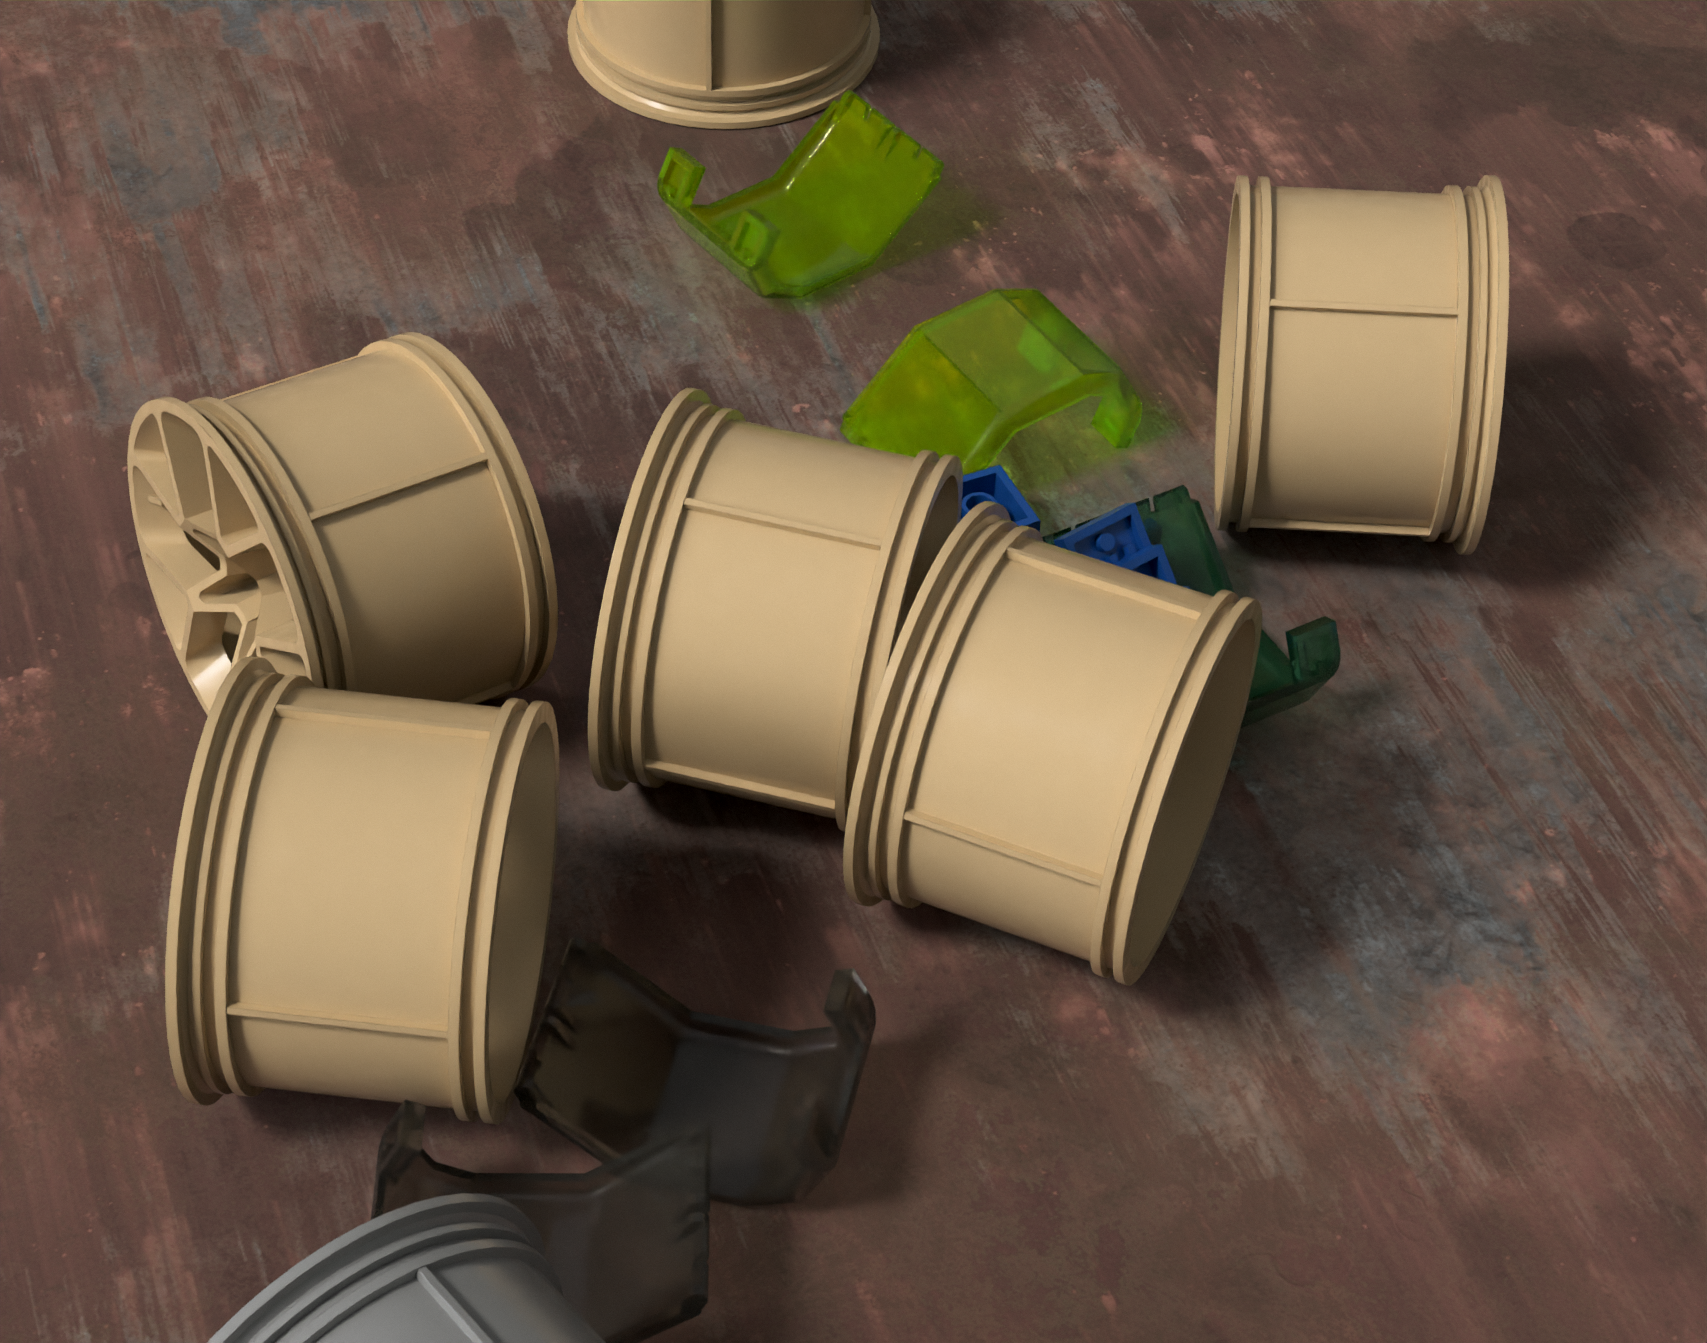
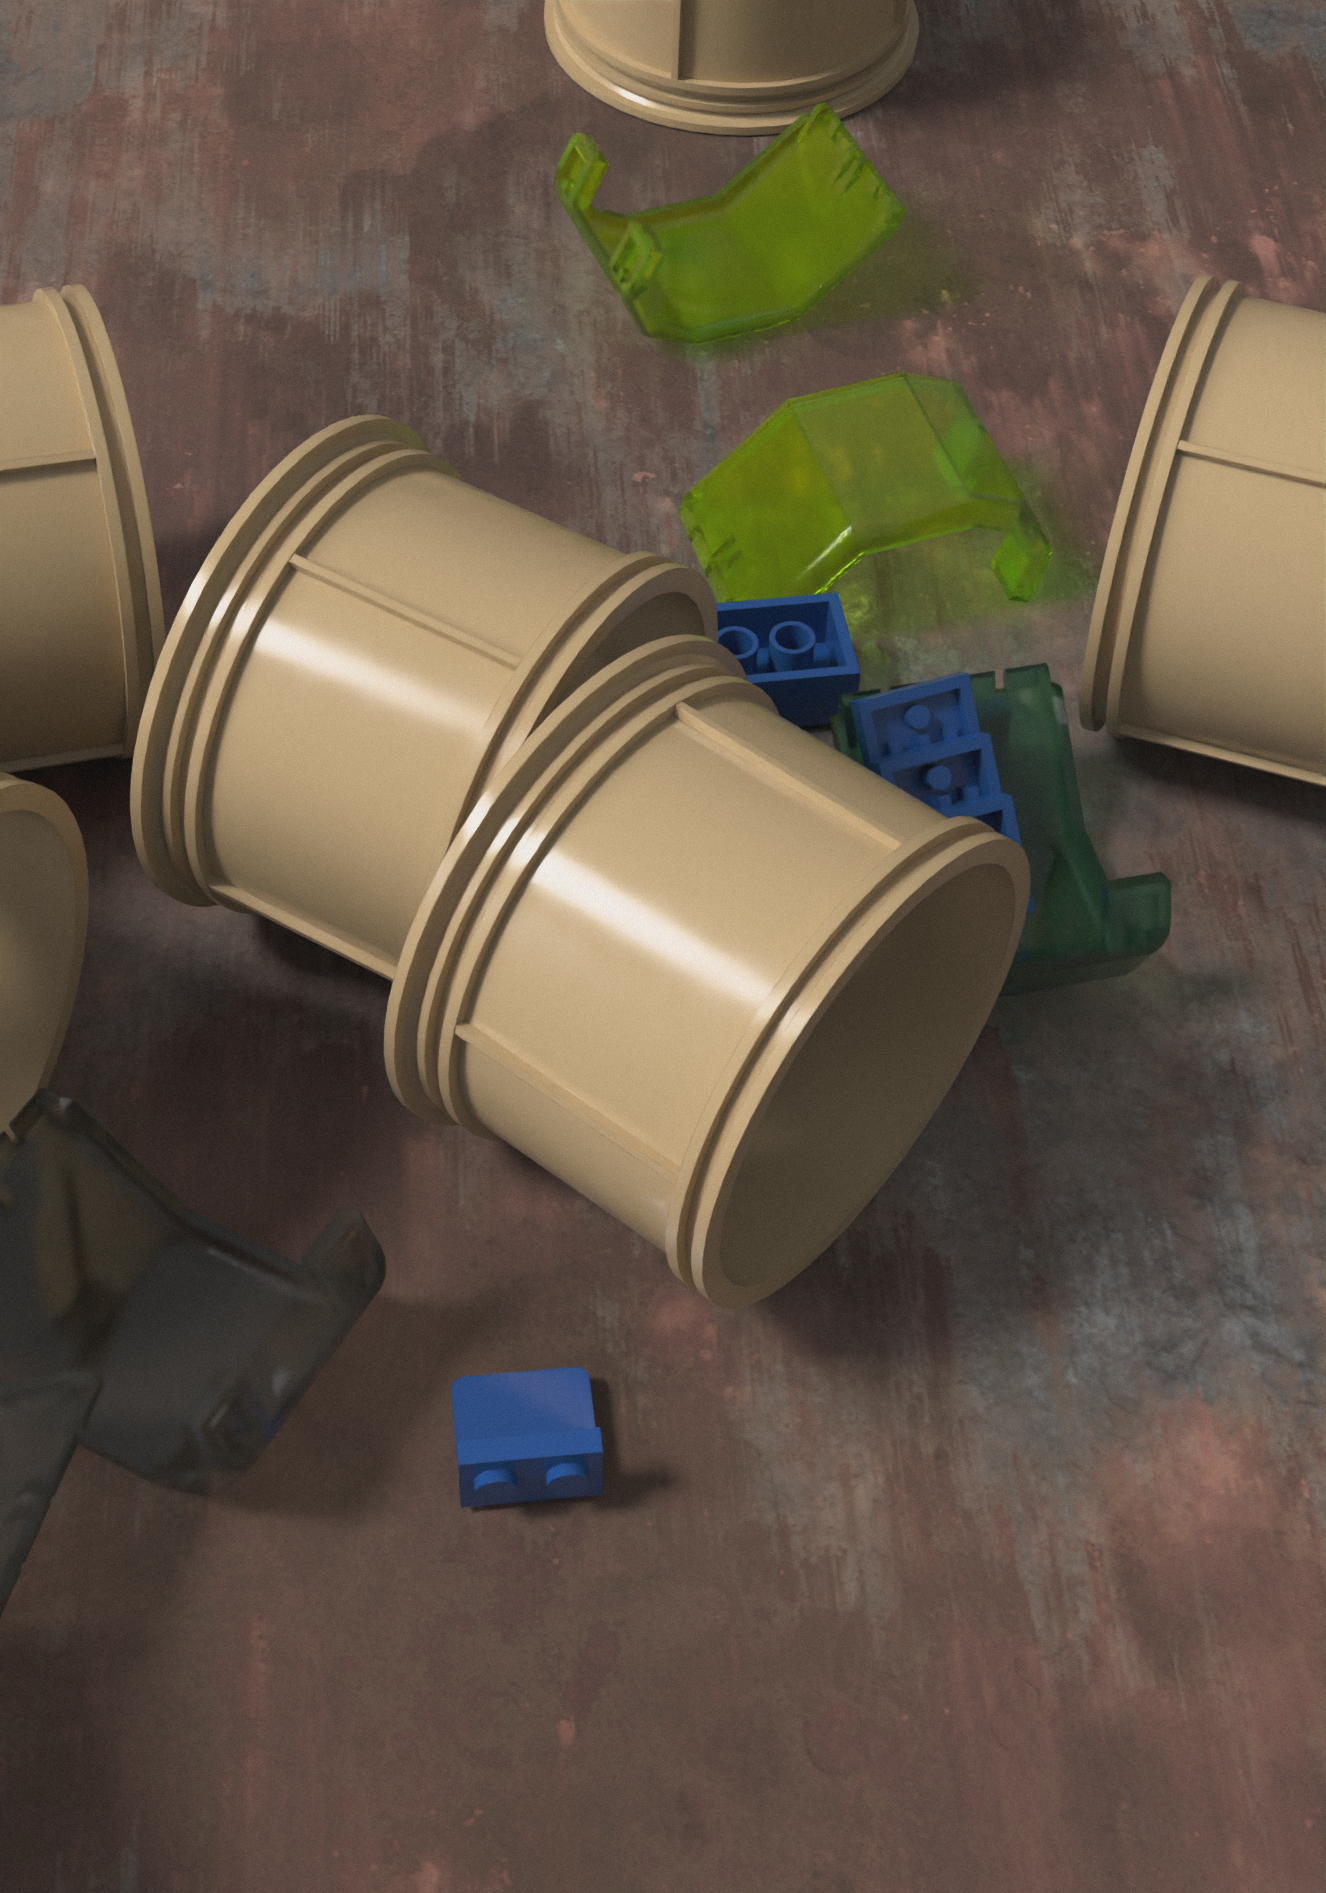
camera: 15 degrees right, 5 degrees up
none -> blue bracket [451,1367,603,1508]

